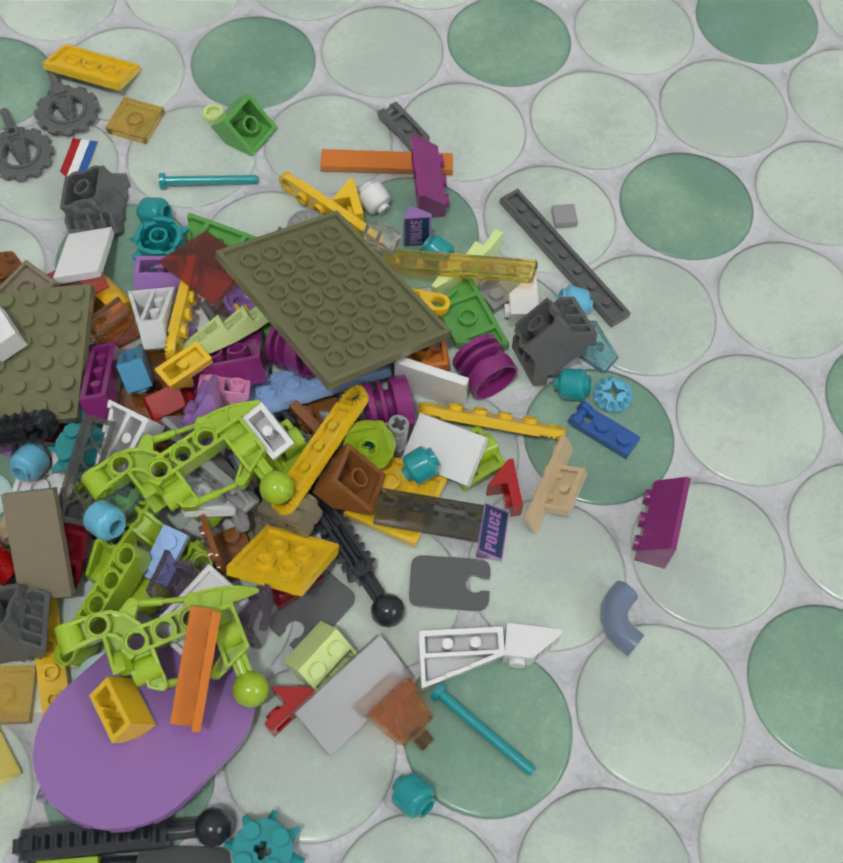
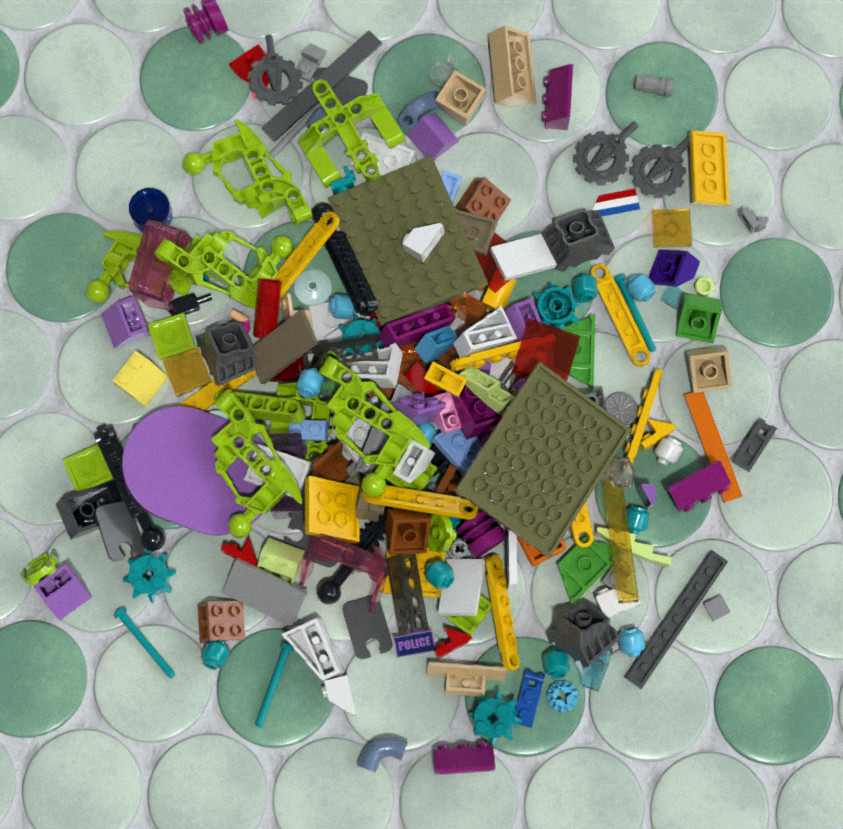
camera: 70 degrees right, 15 degrees up
yellow brick [89,676,156,743] -> none
orange fence [170,605,221,733] -> none
clear orange torso [364,678,434,751] -> none
magenta wheel [452,334,518,400] -> none
none -> bracket [197,601,245,644]
none -> clear pink windscreen [299,534,388,613]
none -> teal brick [469,690,523,745]
none -> yellow plate [590,264,651,367]
none -> medium azure head [627,274,655,302]
none -> dark purple slope [648,249,700,287]
none -> clear light blue tile [661,286,686,310]
none -> tan slope [687,345,732,393]
none -> light grey bracket [738,206,769,234]

